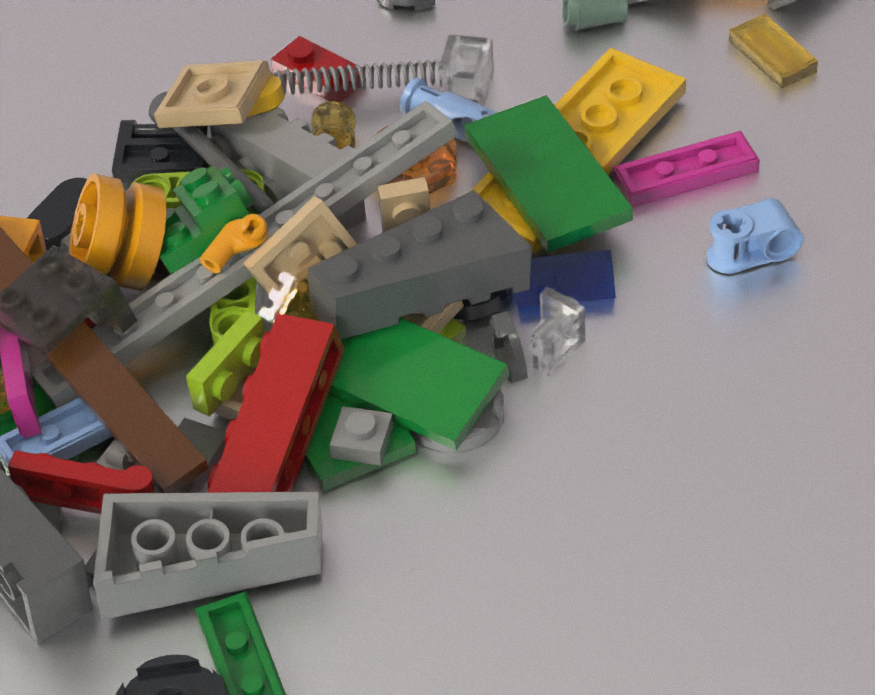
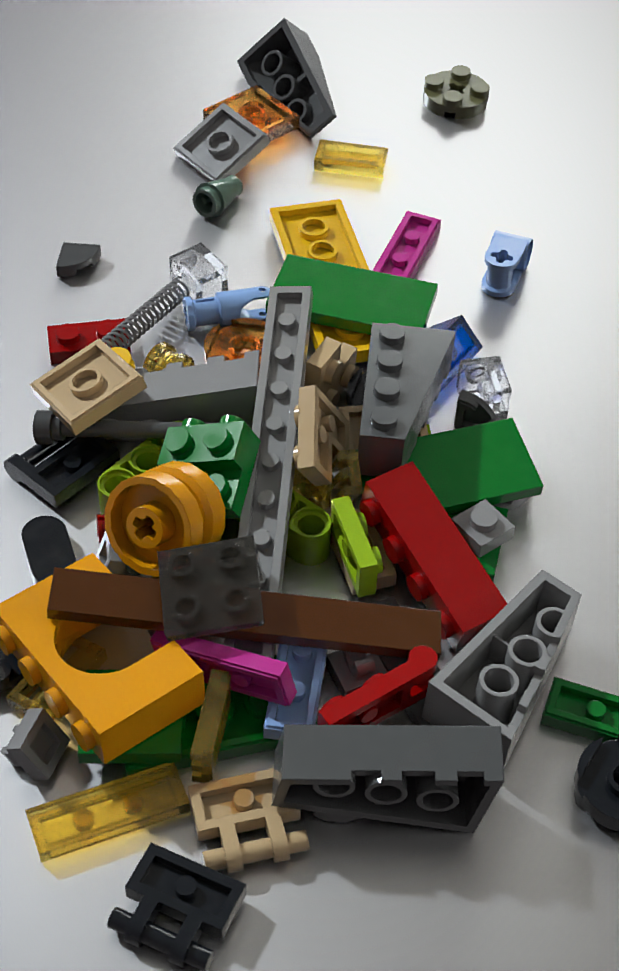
camera: 55 degrees left, 0 degrees up
light orange arm [200,214,268,273] -> none

